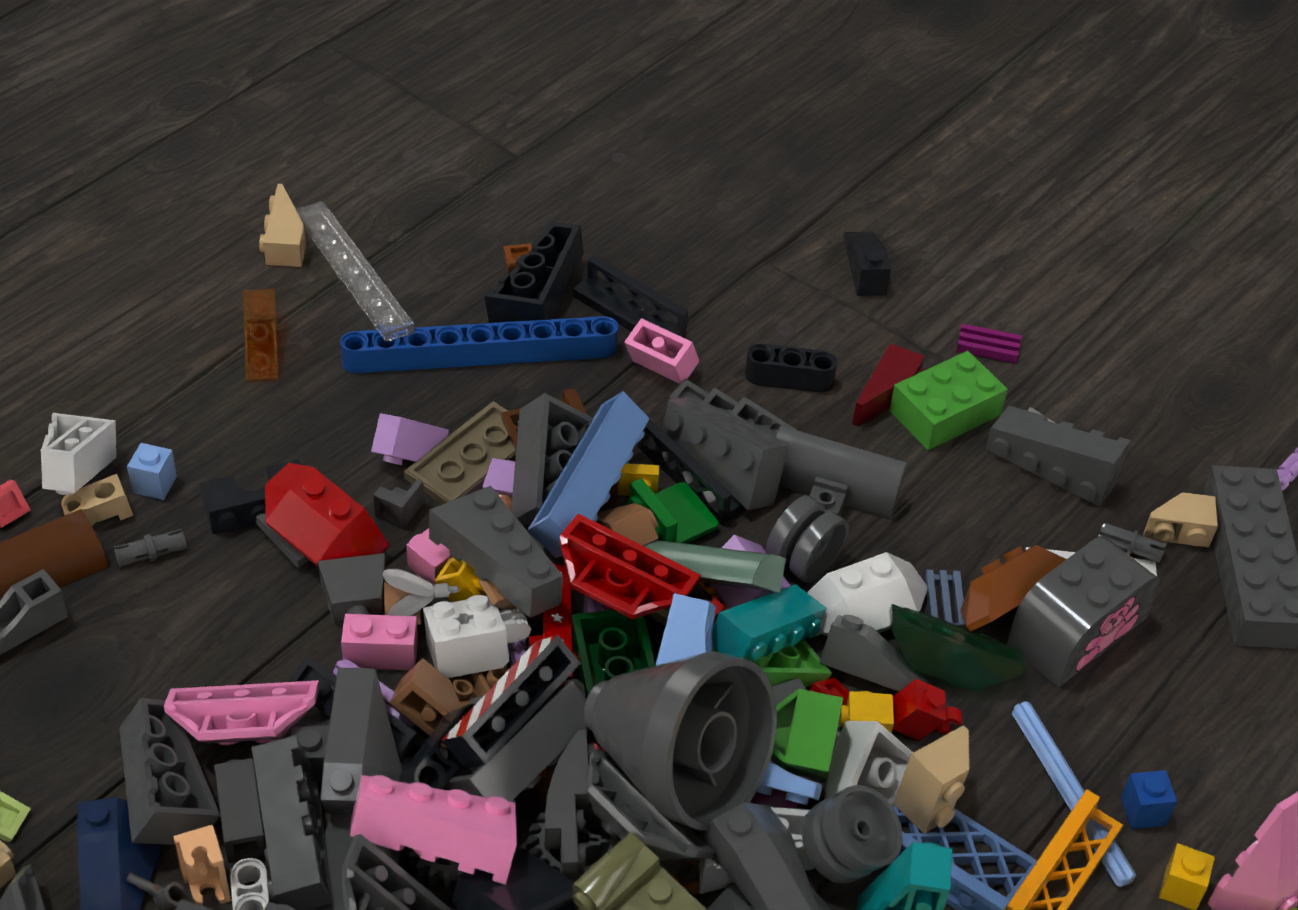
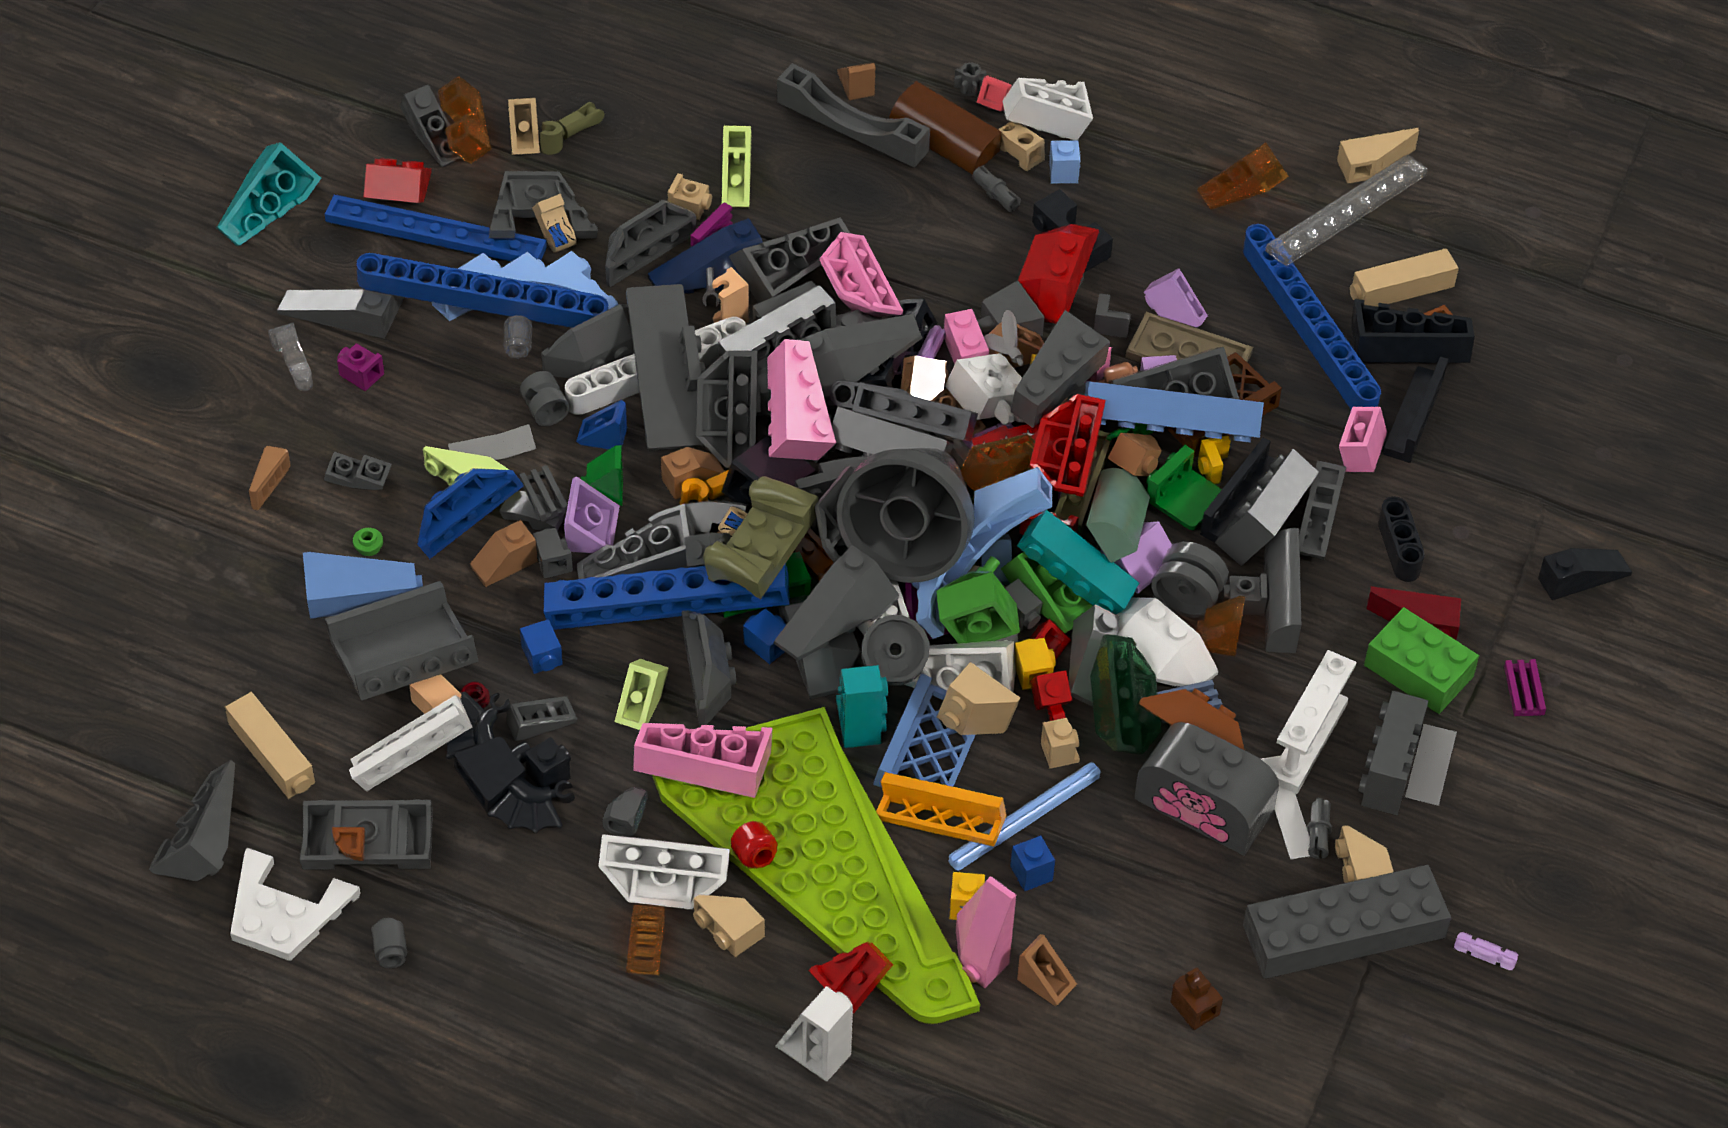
camera: 75 degrees right, 5 degrees up
none -> magenta tile [690,202,732,247]
none -> clear orange slope [961,434,1035,491]
none -> tan brick [1041,718,1080,769]
none -> clear orange slope [1196,596,1245,657]
none -> white fence [1273,650,1356,794]
none -> tan brick [1350,248,1459,307]

